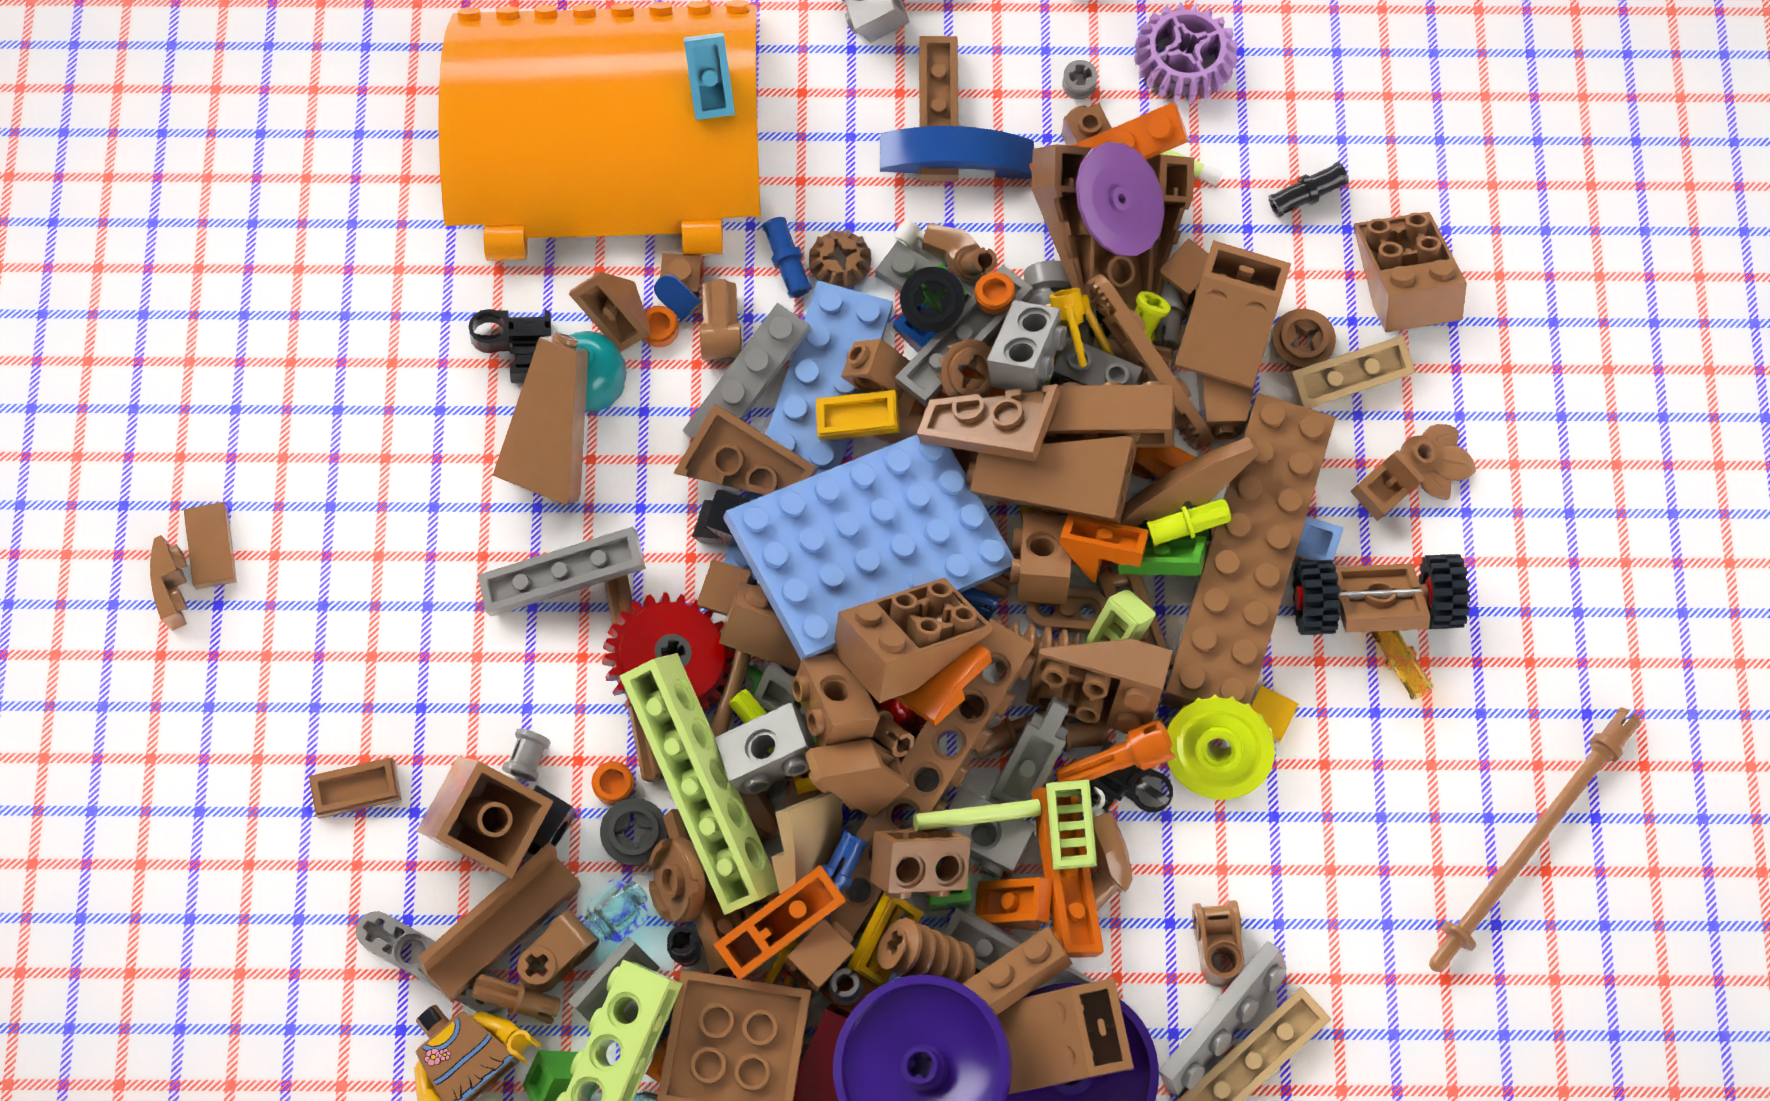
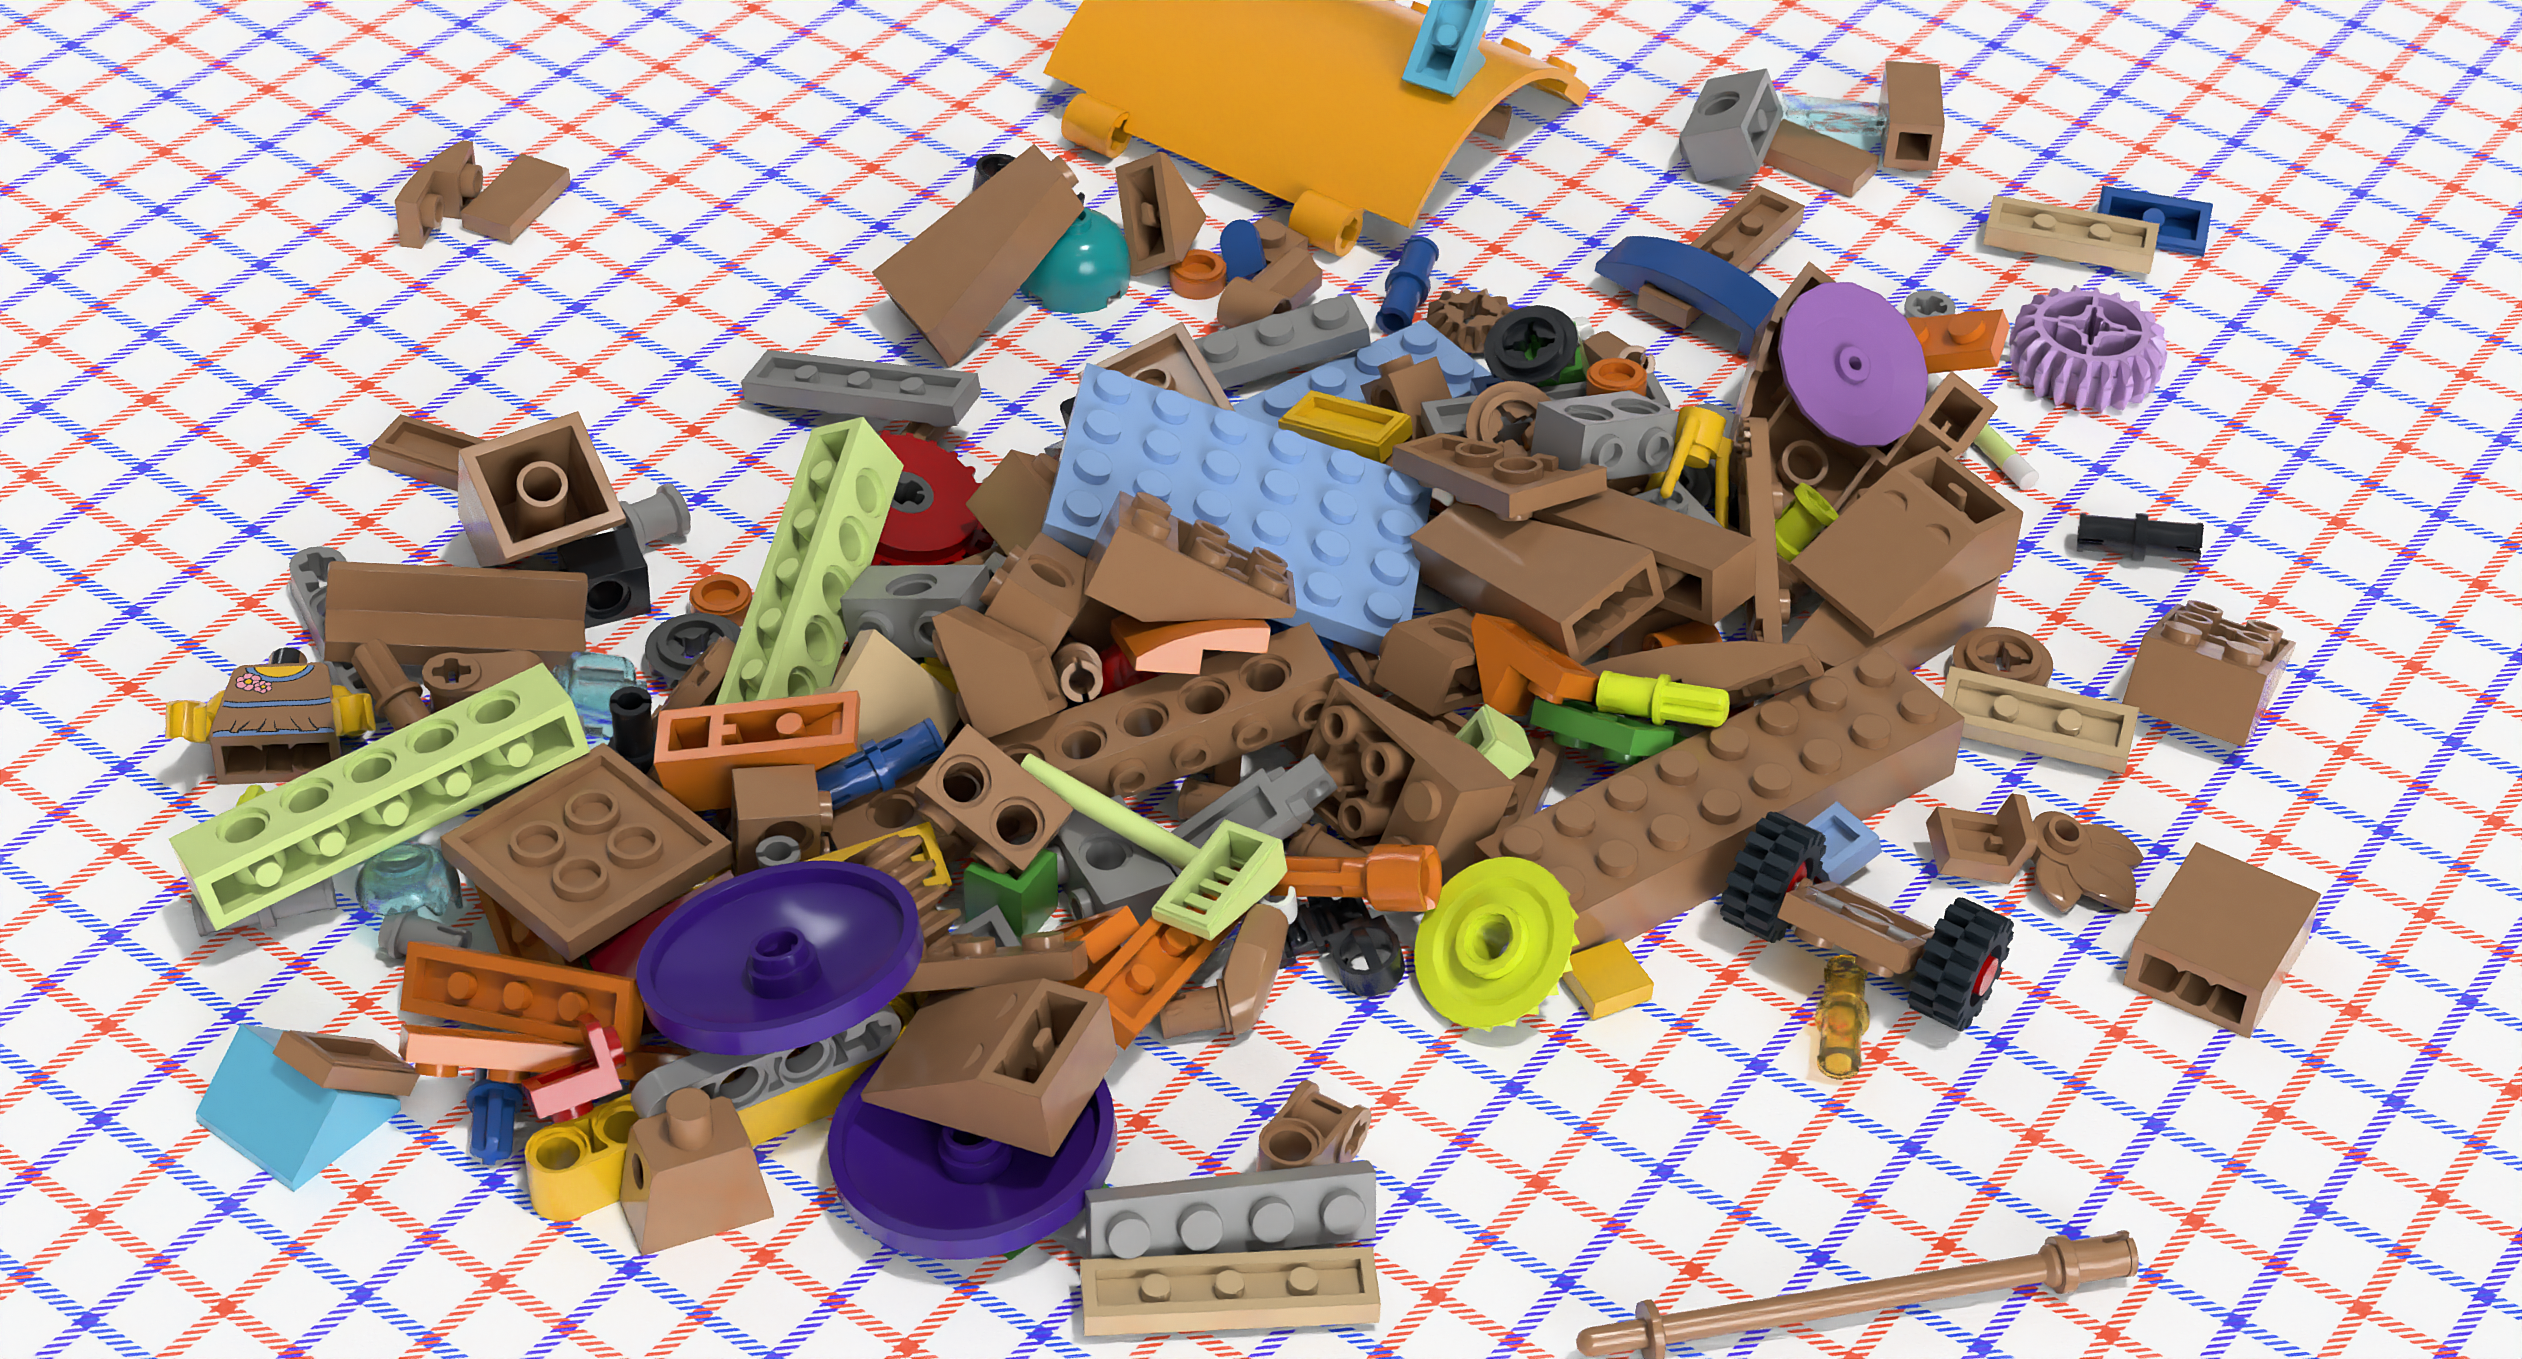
camera: 35 degrees right, 30 degrees down
none -> medium nougat brick [2123,842,2322,1039]

